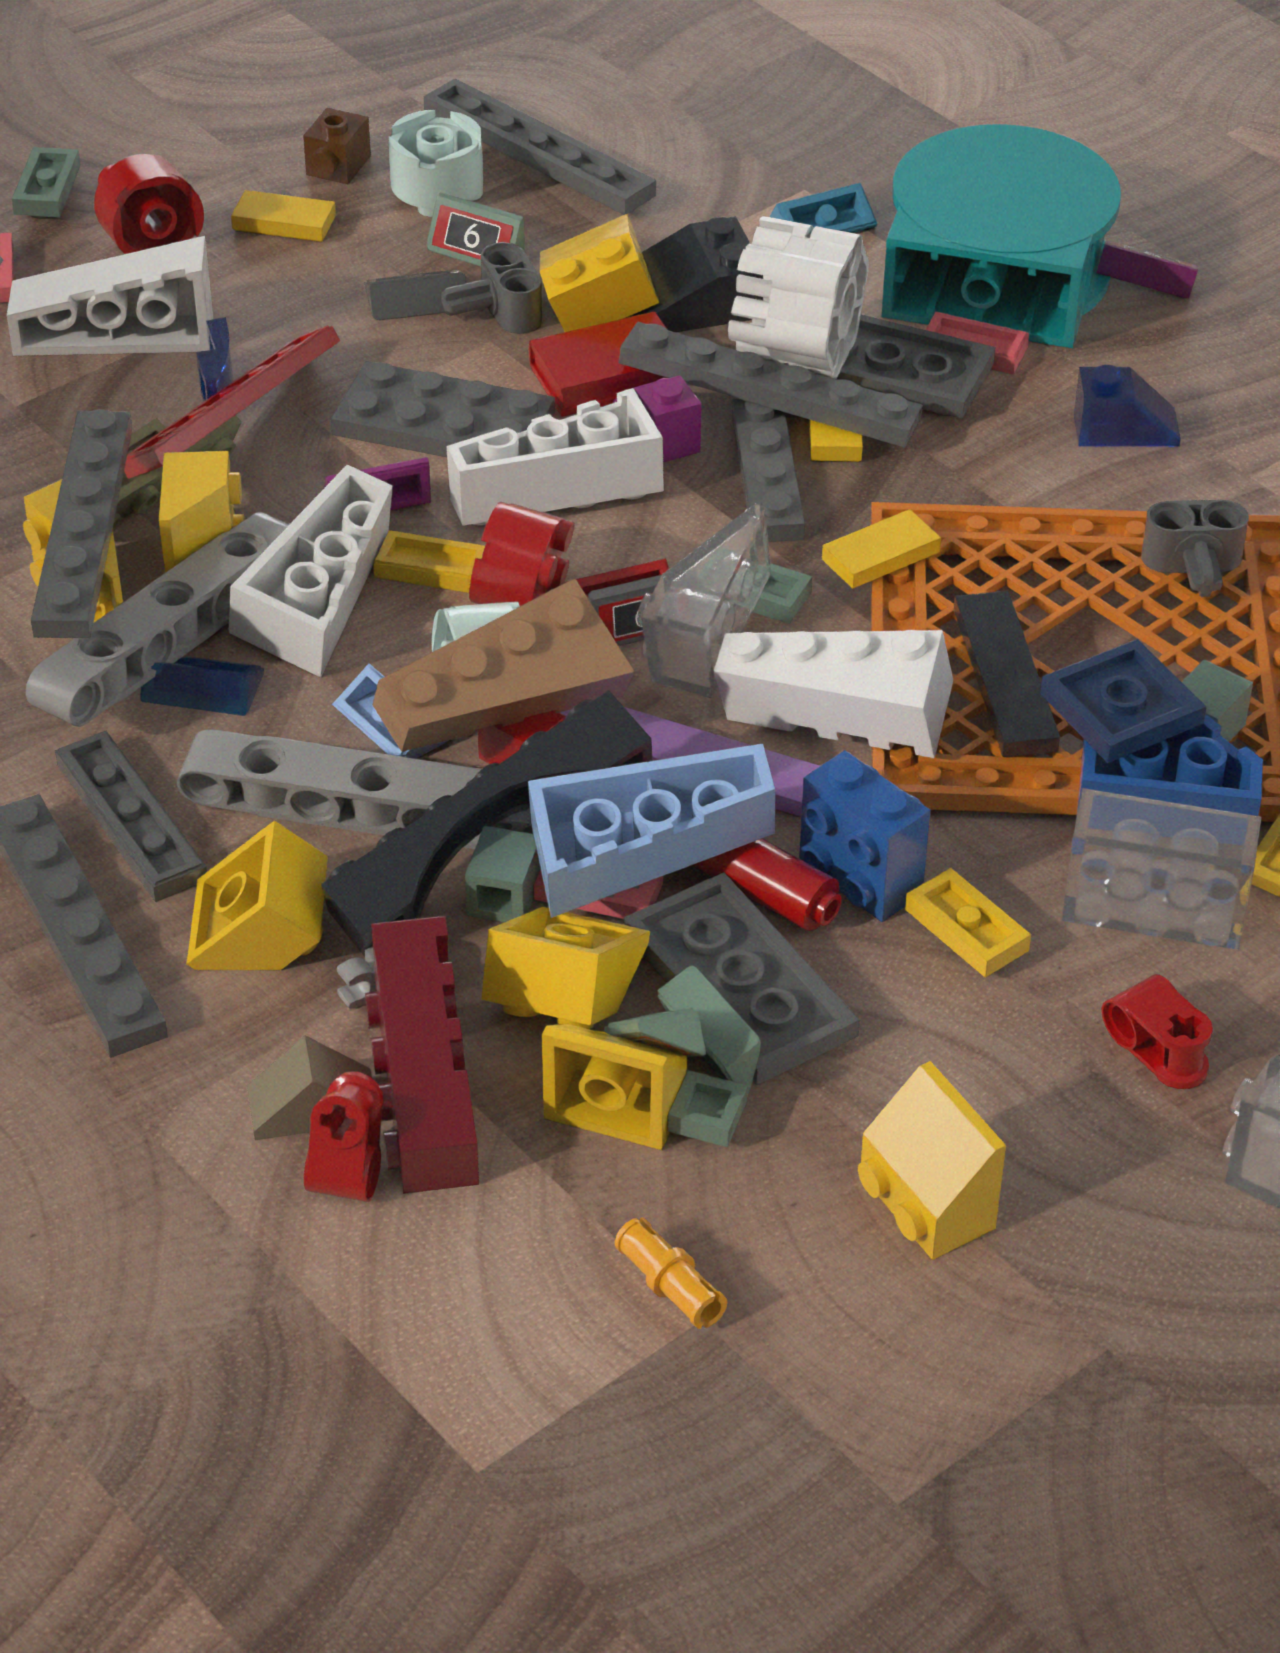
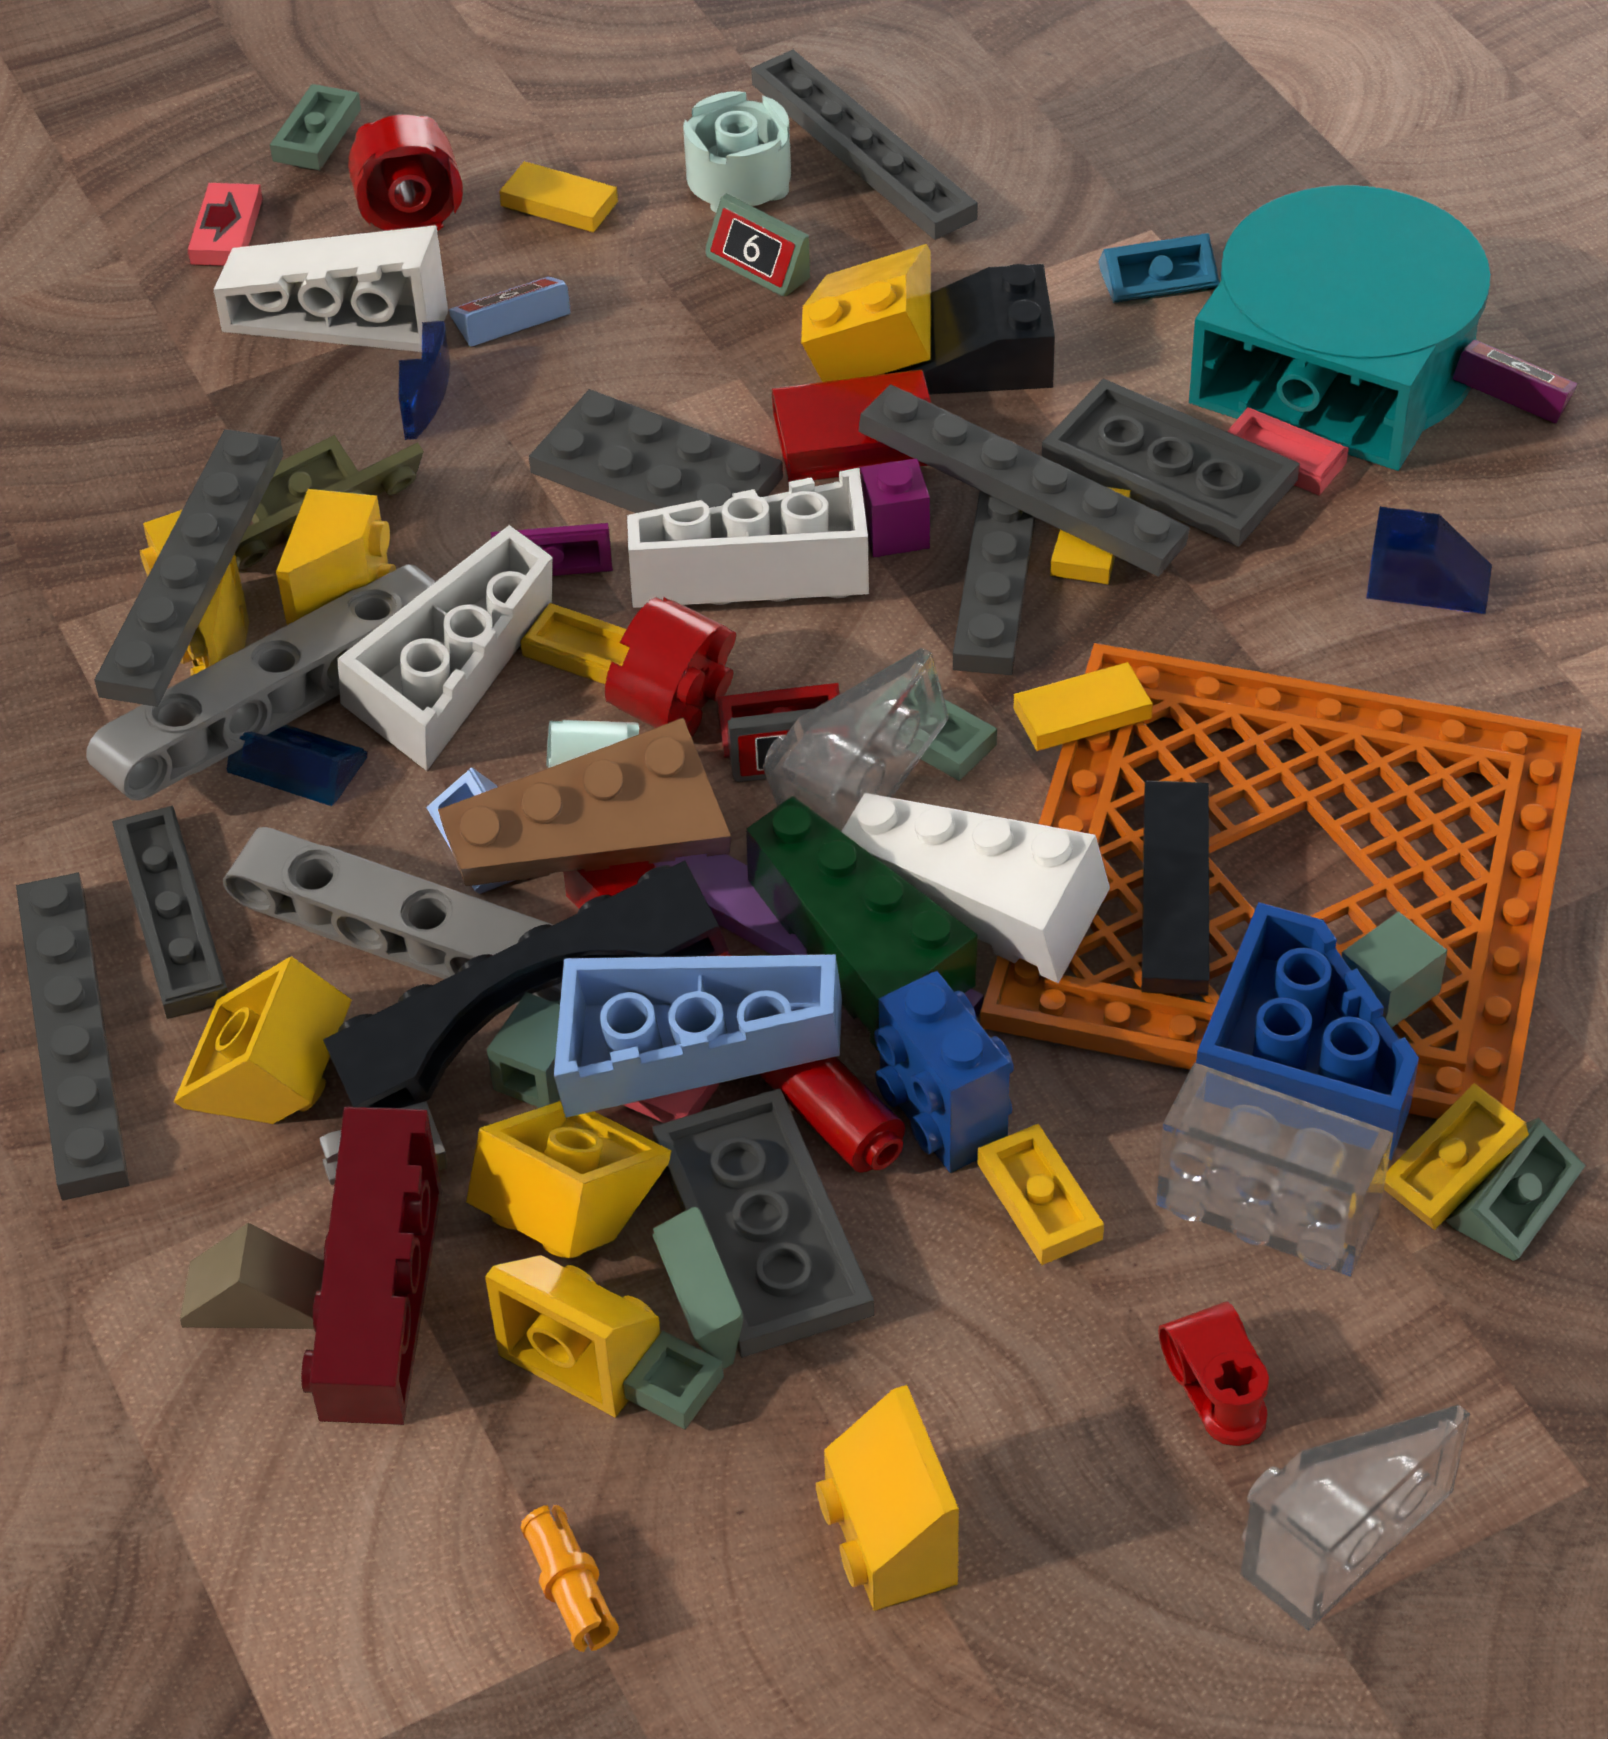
camera: 15 degrees right, 5 degrees up
red tile [124,325,340,479] -> none
reddish brown brick [303,108,371,185] -> none
red piece [304,1071,384,1202] -> none
dark grey slope [364,269,466,320] -> none
dark grey beam [441,242,542,334] -> none
sand green slope [605,1007,706,1057] -> none
white piece [728,216,869,379] -> none
dark blue plate [1040,639,1207,763] -> none
dark grey beam [1141,500,1249,597] -> none
none -> light blue slope [449,276,570,347]
none -> dark green wedge [746,796,978,1054]

